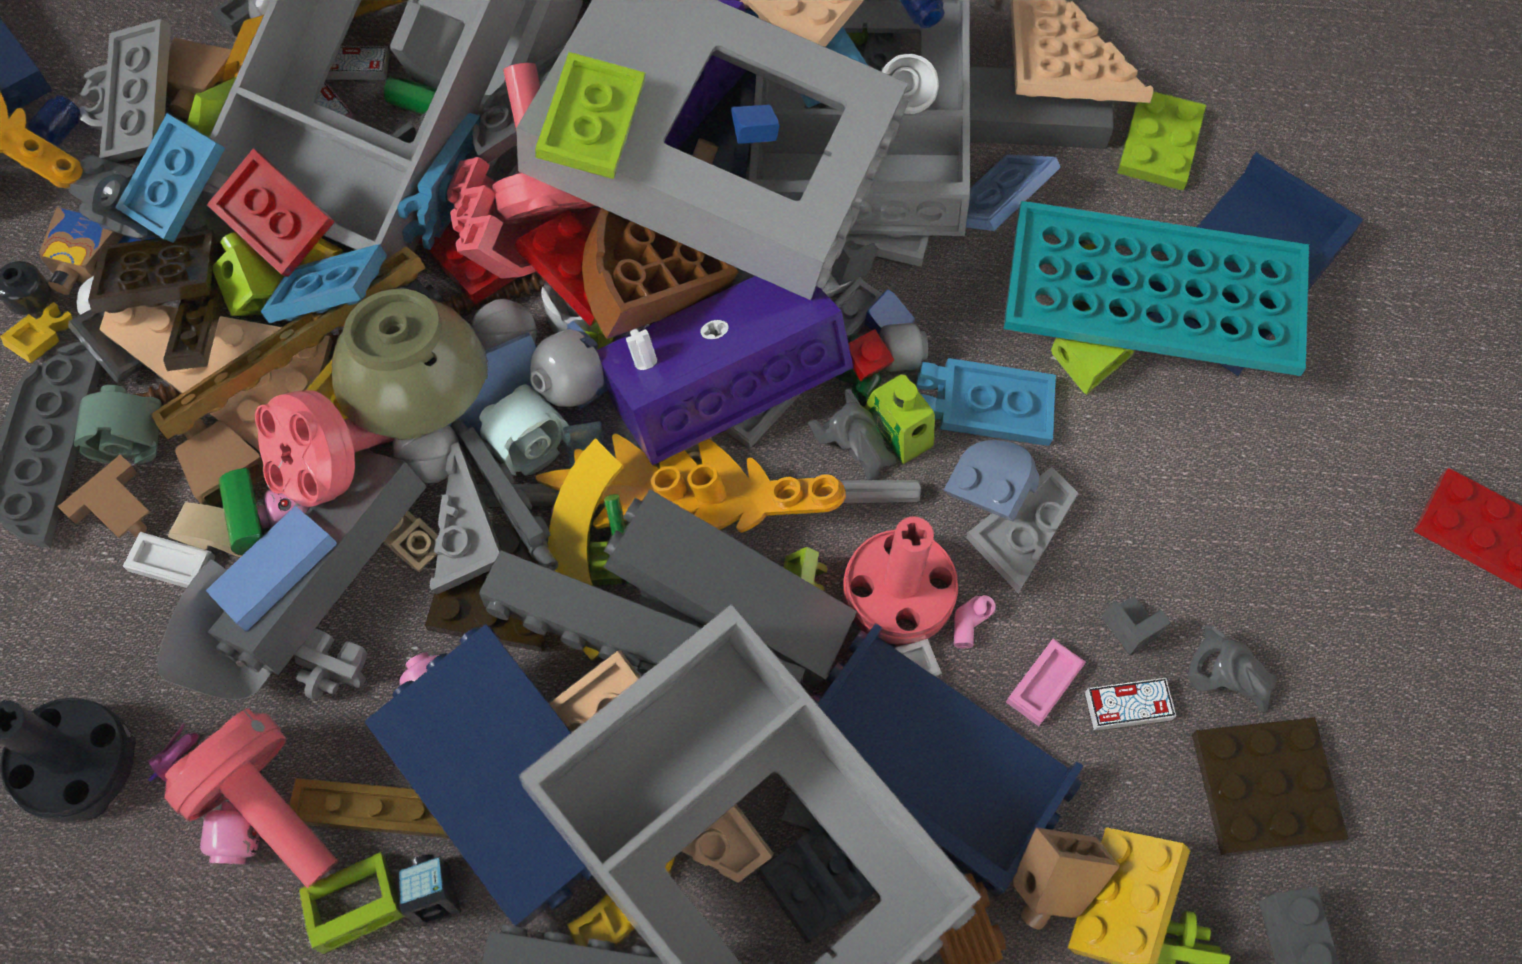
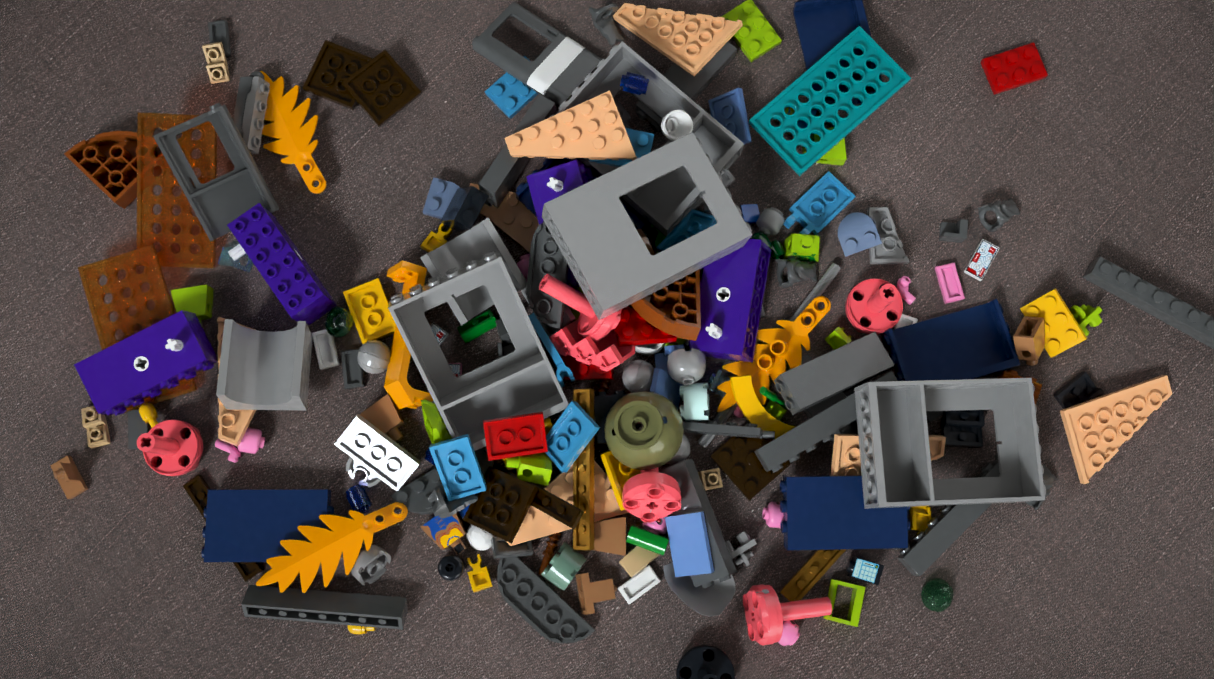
camera: 45 degrees left, 15 degrees up
flat silver piece [148,722,199,782] -> none
light grey wing [430,442,501,594] -> none
lime plate [535,52,646,179] -> none
blue slope [731,104,780,144] -> none
red plate [848,329,895,381] -> none
dark brown plate [1192,717,1349,856] -> none

